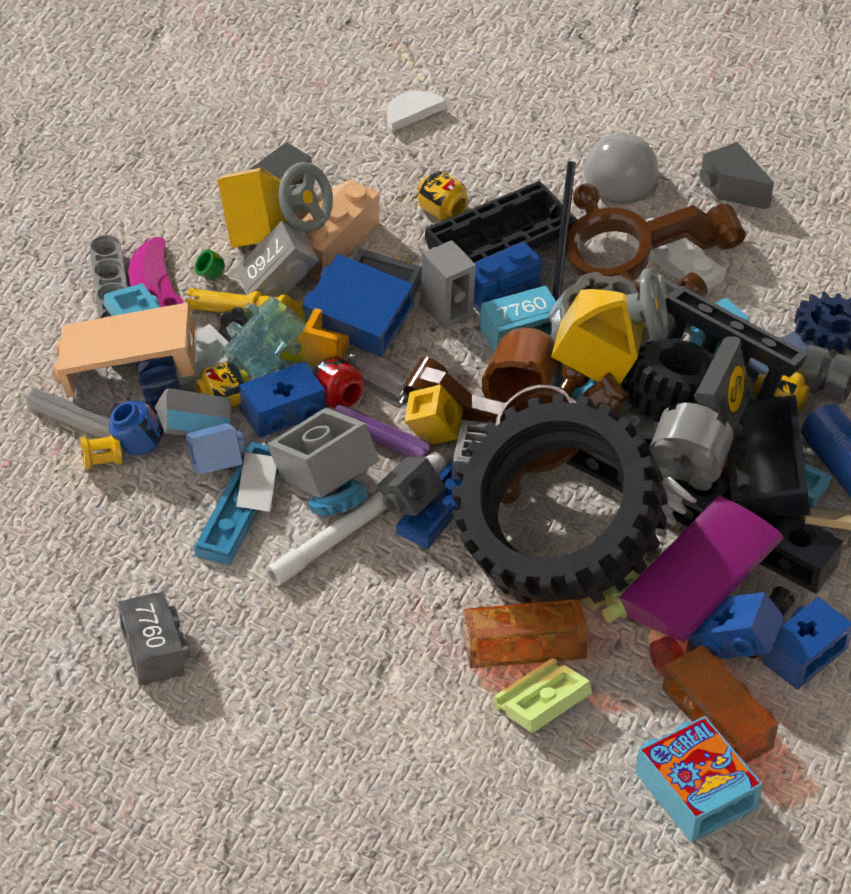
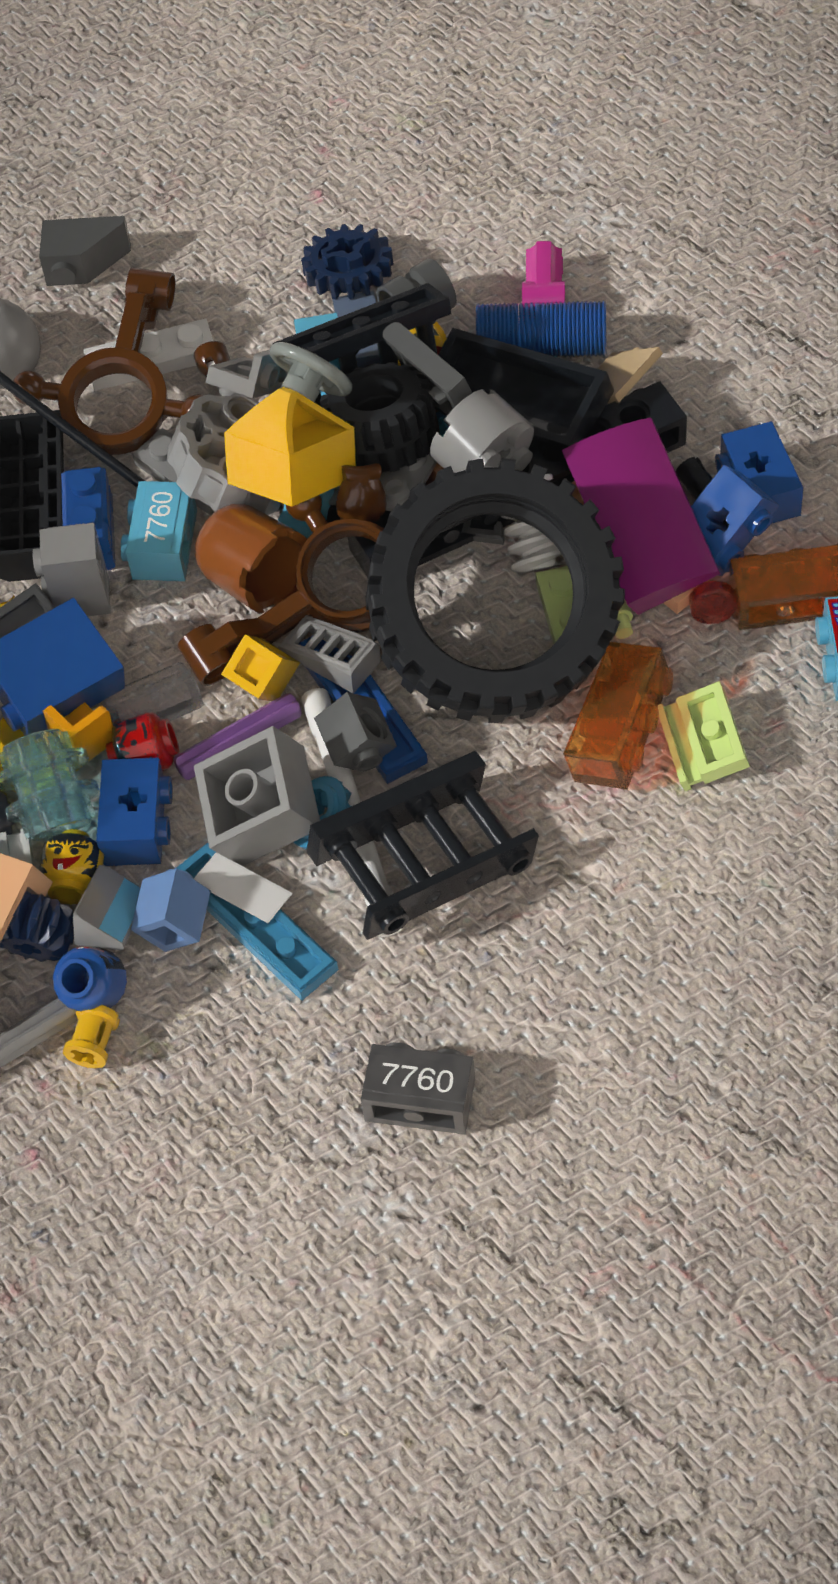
camera: 55 degrees left, 10 degrees up
none -> black fence [307,750,539,940]

